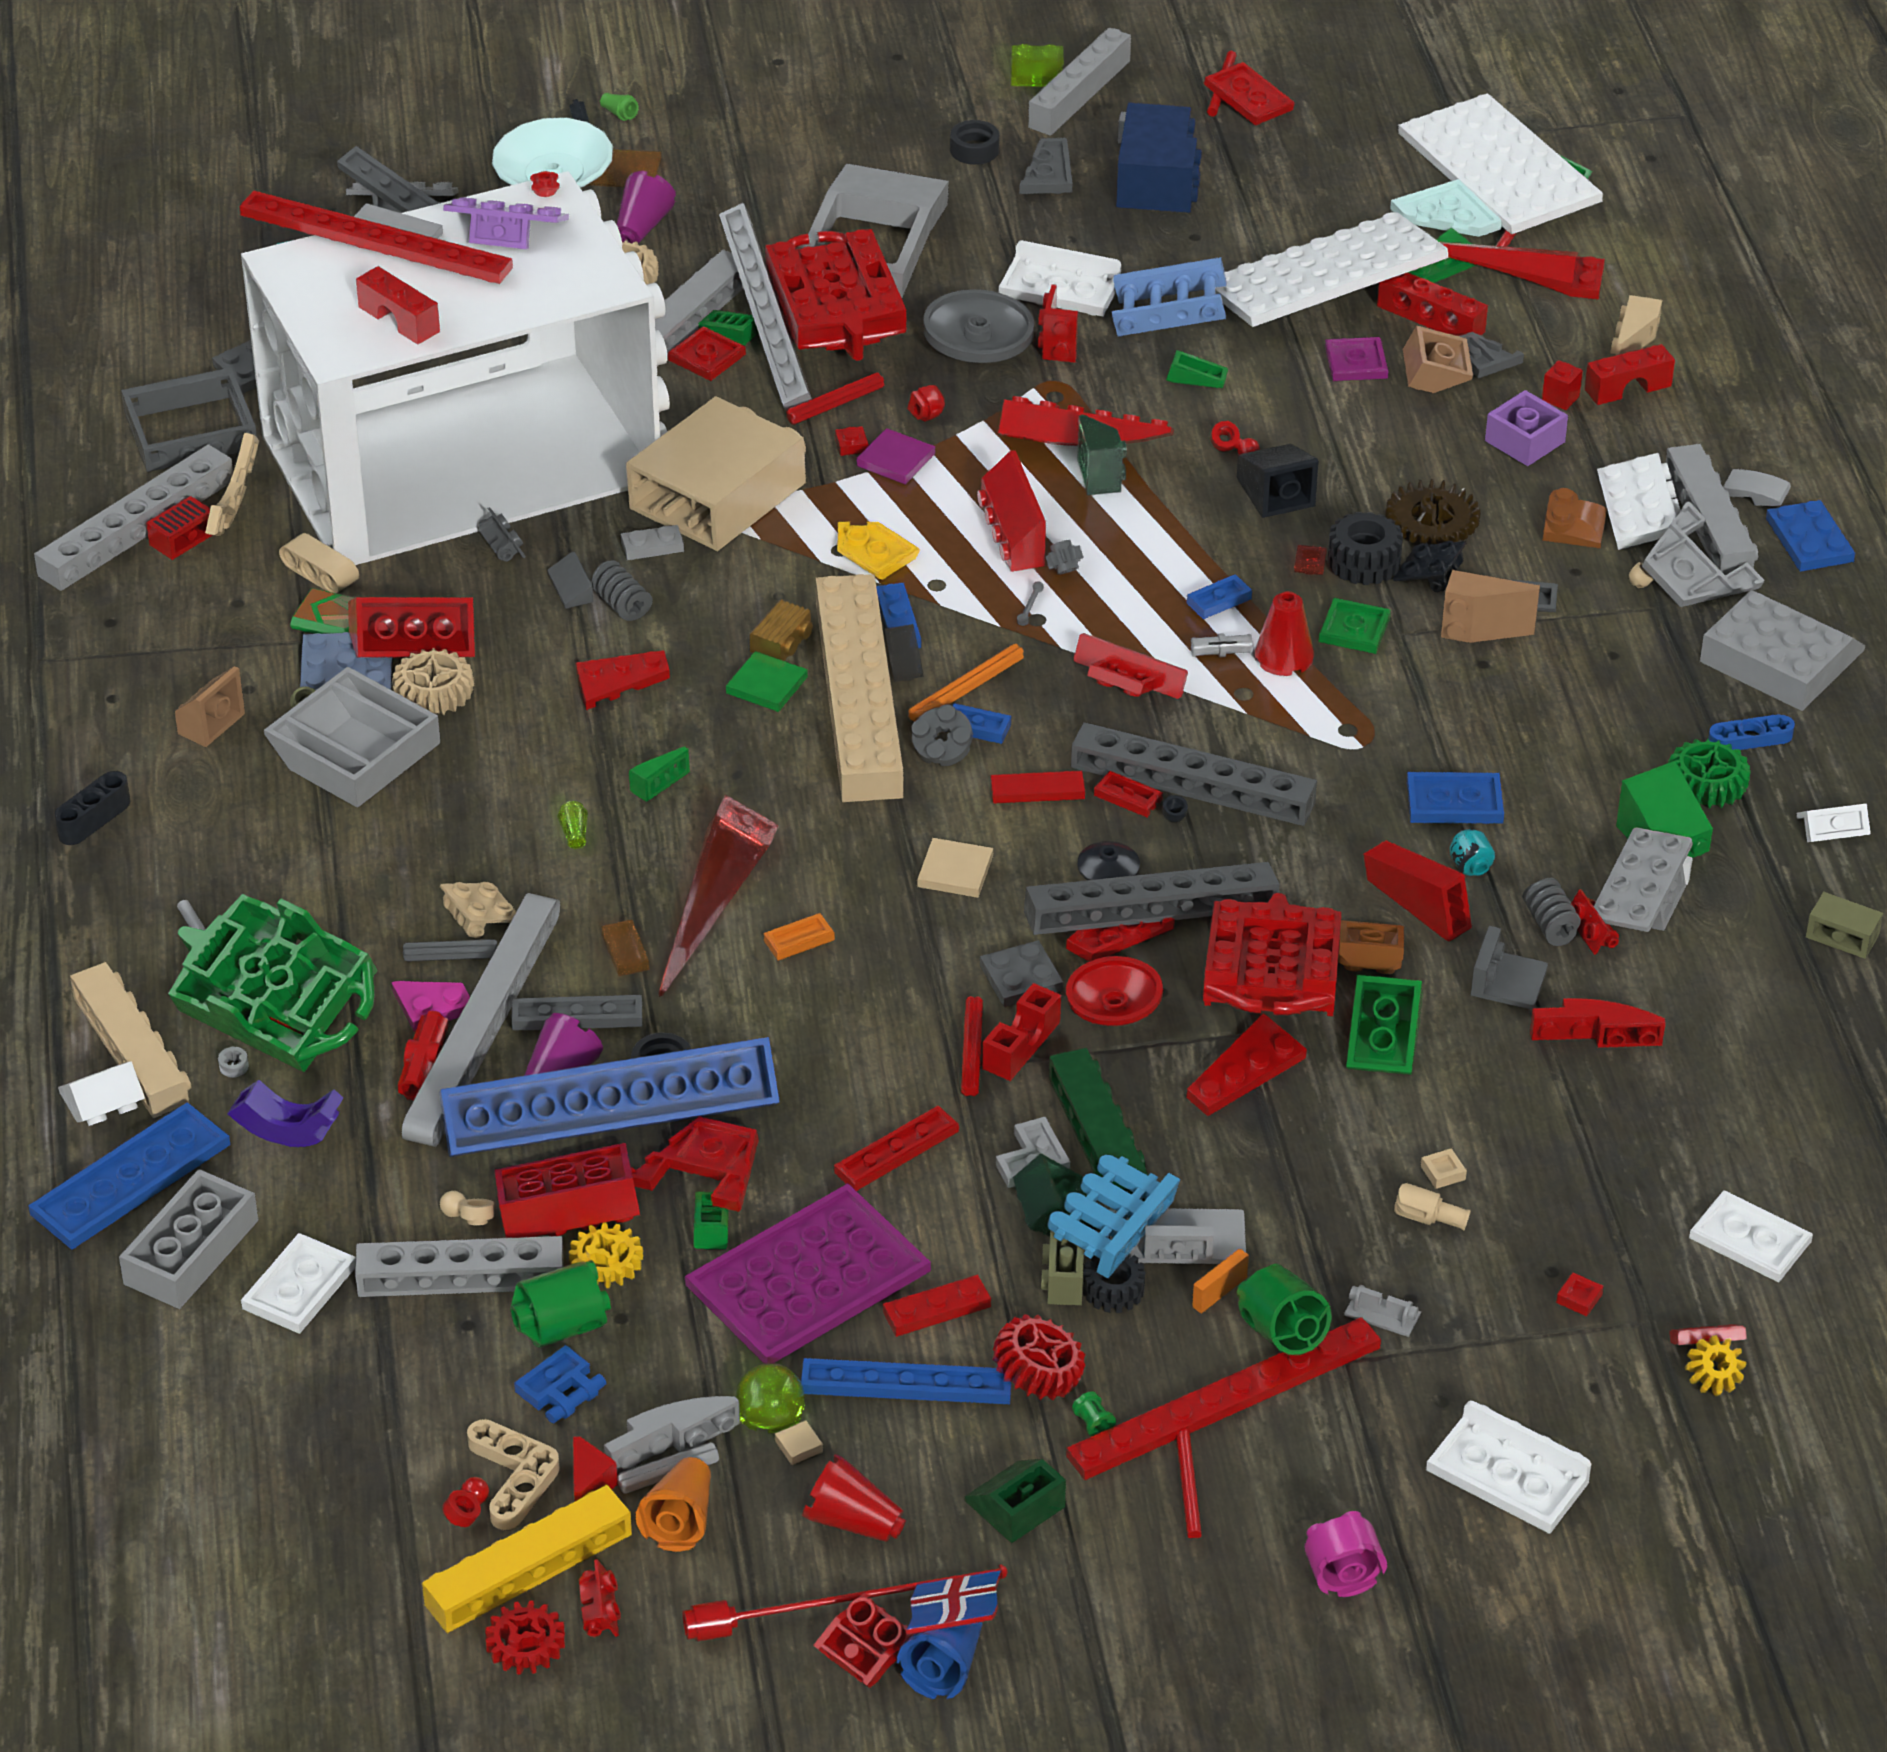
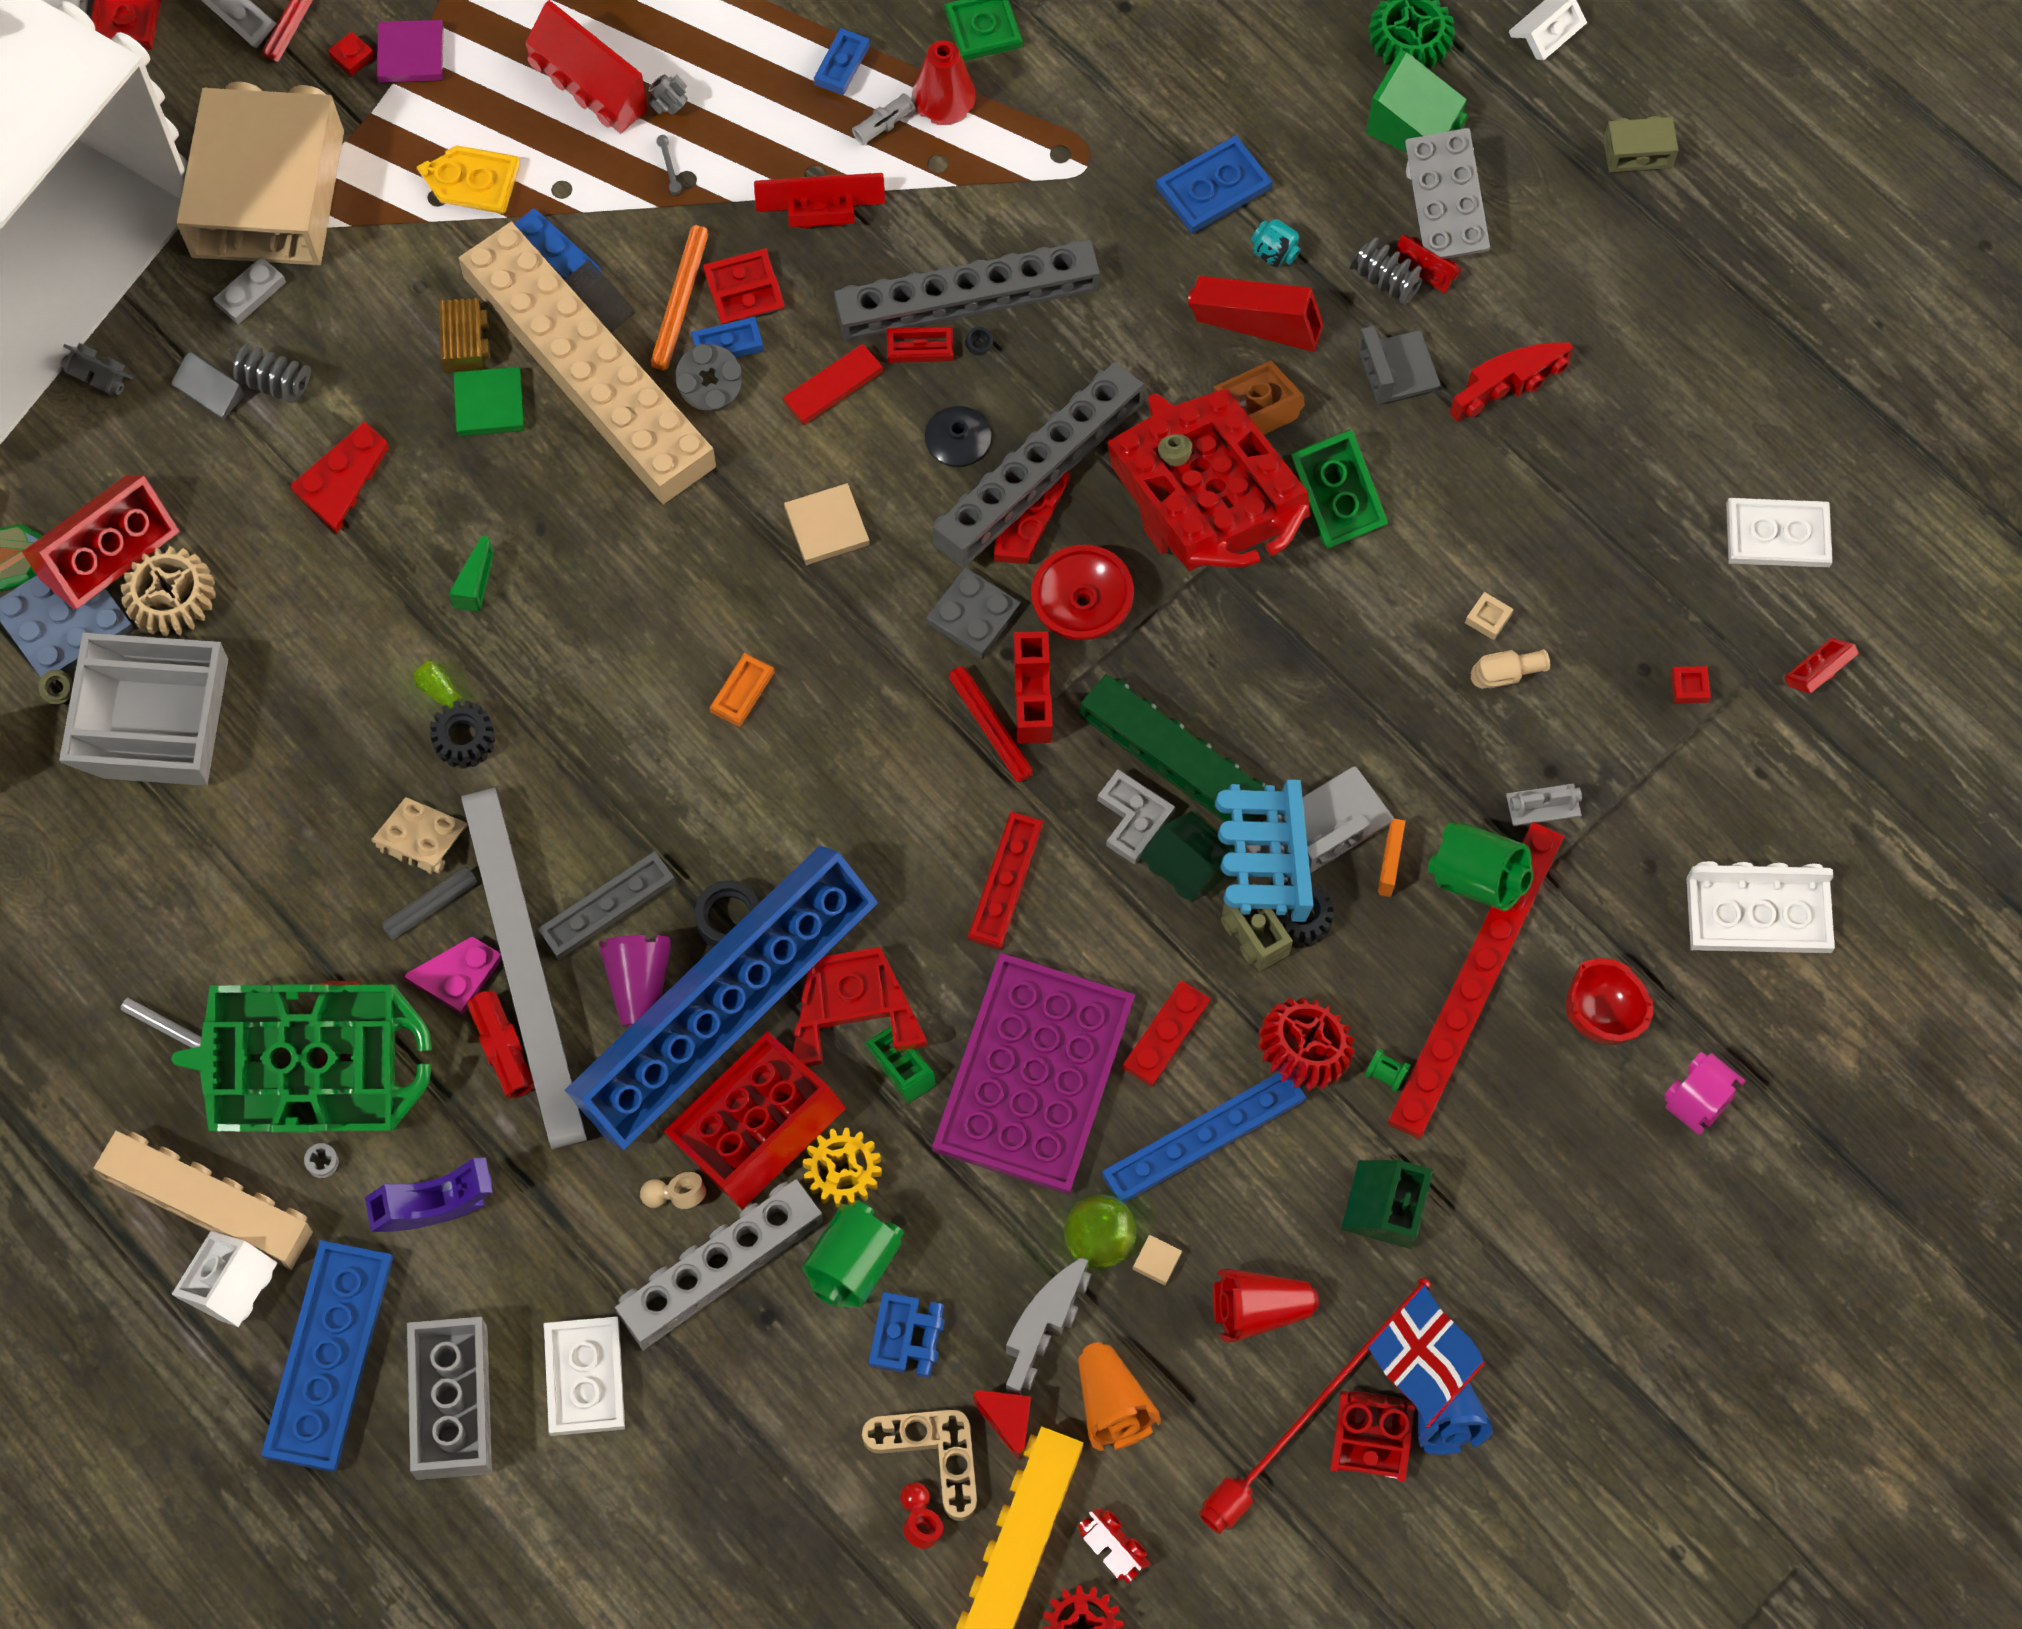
camera: 35 degrees left, 25 degrees up
clear orange tile [602,920,649,976] -> none
light grey axle [617,1442,719,1494] -> none
clear red plate [659,794,779,997] -> none
red bar [1176,1429,1202,1538] -> none
red wing [1187,1013,1307,1116] -> none
yellow gear [1685,1335,1746,1396] -> none
none -> black tyre [429,701,495,768]
none -> red slope [703,248,785,325]
none -> olive plate [1158,434,1192,466]
none -> red cylinder [1566,958,1654,1046]

